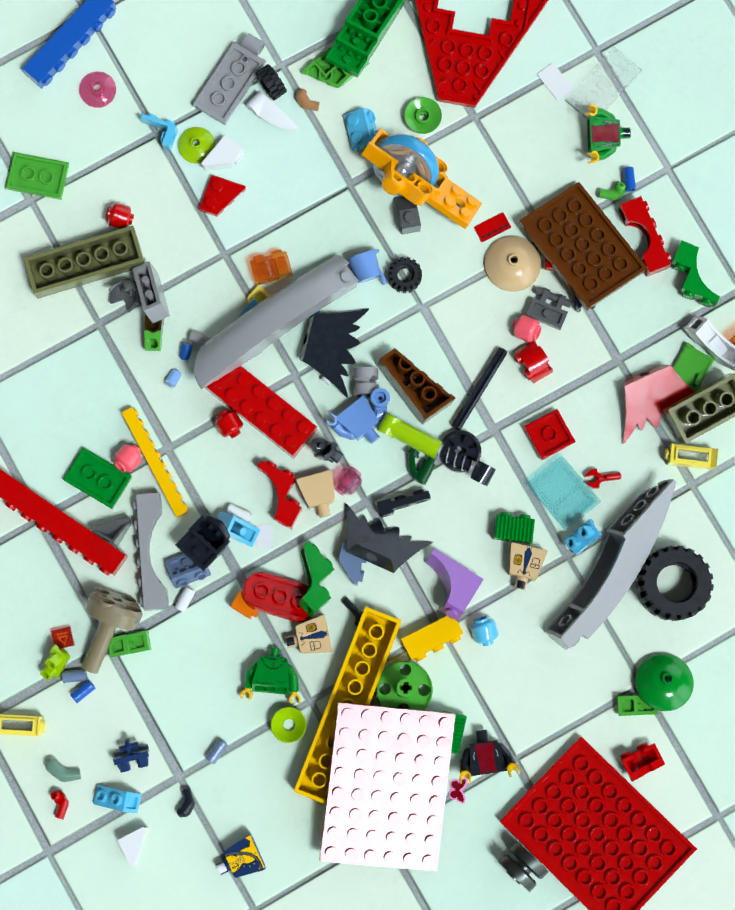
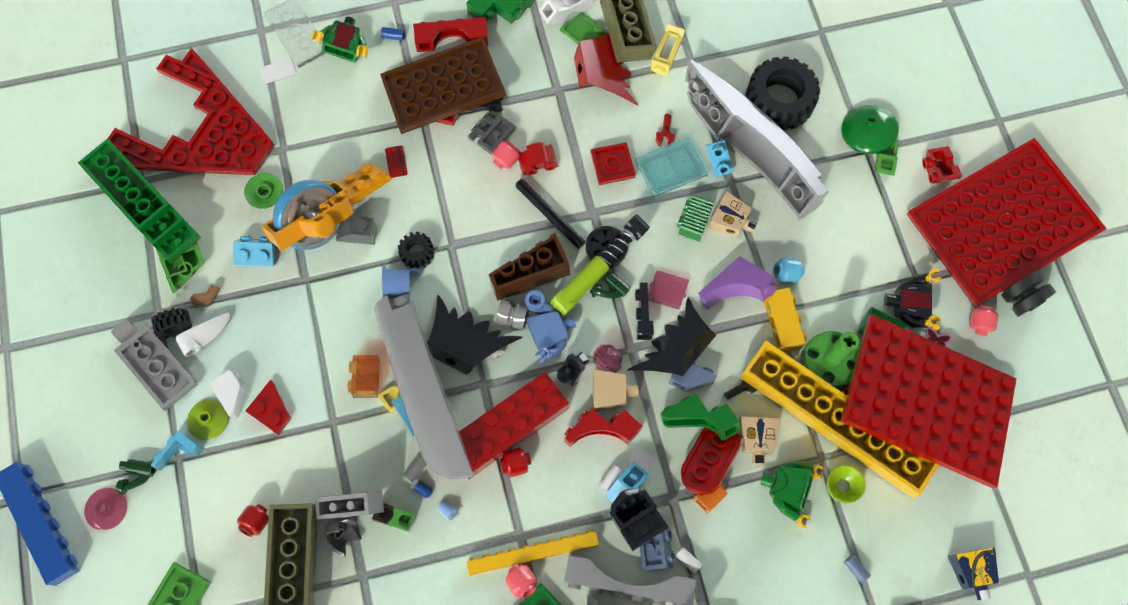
camera: 75 degrees left, 10 degrees down
tan dish [485,236,541,292] -> none
bright green arm [599,182,626,200] -> none
none -> dark green plant [116,459,156,495]
none -> clear pink piece [648,270,689,310]
none -> coral head [969,306,999,336]

